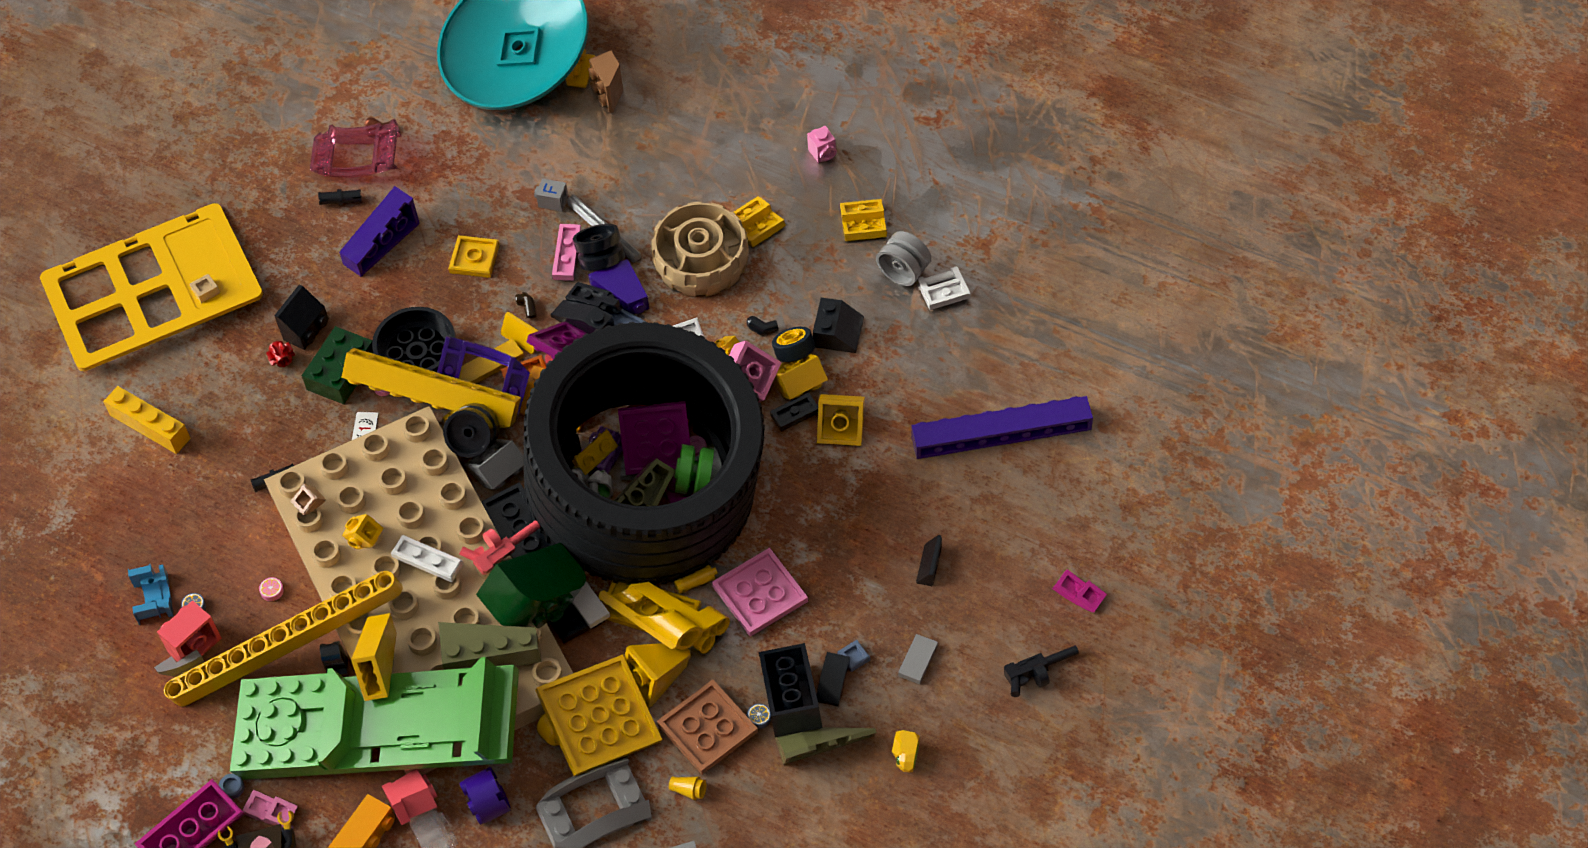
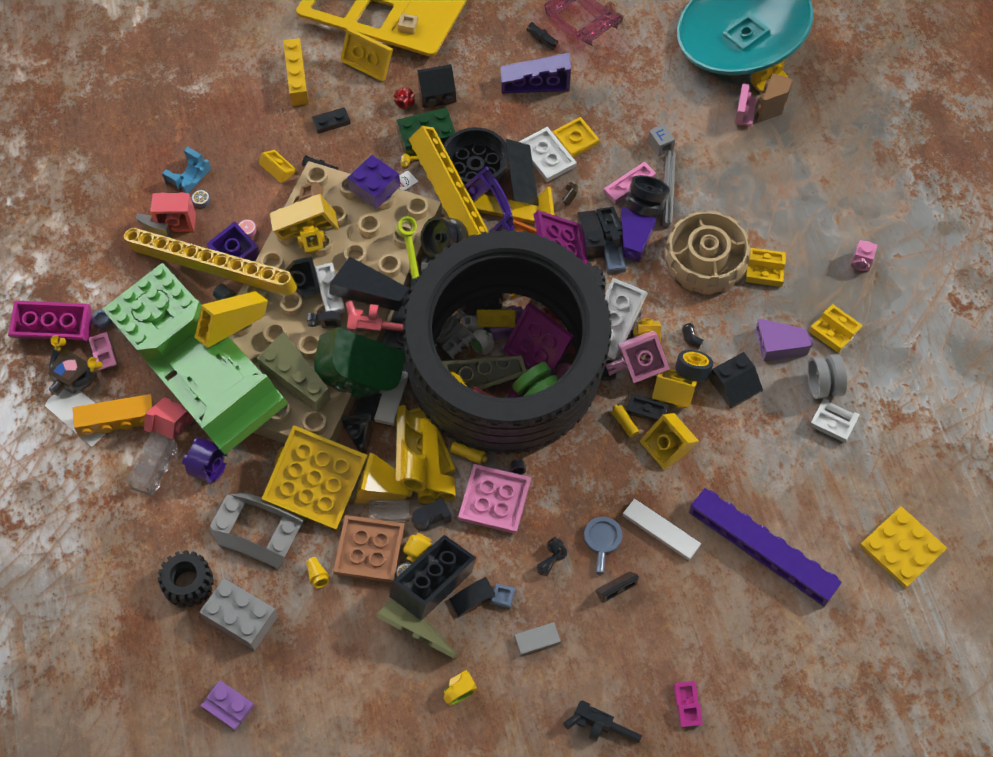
camera: 45 degrees right, 5 degrees up
none -> dark purple brick [206,222,260,261]
none -> yellow slope [259,150,297,183]
none -> yellow wedge [270,194,339,240]
none -> black slope [285,256,321,297]
none -> black plate [307,310,342,328]
none -> black plate [312,107,351,134]
none -> black slope [329,257,409,311]
none -> yellow plate [340,28,393,81]
none -> black slope [342,413,373,454]
none -> dark purple brick [347,155,401,209]
none -> clear tile [369,500,410,522]
none -> neon yellow piece [396,216,419,289]
none -> yellow hand [400,154,419,168]
none -> yellow head [403,532,433,562]
none -> black leg [412,498,452,531]
none -> black sticker [506,139,539,206]
none -> black hinge [510,459,526,475]
none -> white plate [519,127,577,182]
none -> black piece [537,537,567,576]
none -> sand blue piece [584,516,622,575]
none -> yellow piece [611,404,640,438]
none -> white tile [623,498,701,561]
none -> bright pink bracket [735,84,757,126]
none -> medium lavender slope [755,319,813,361]
none -> yellow plate [859,506,947,589]

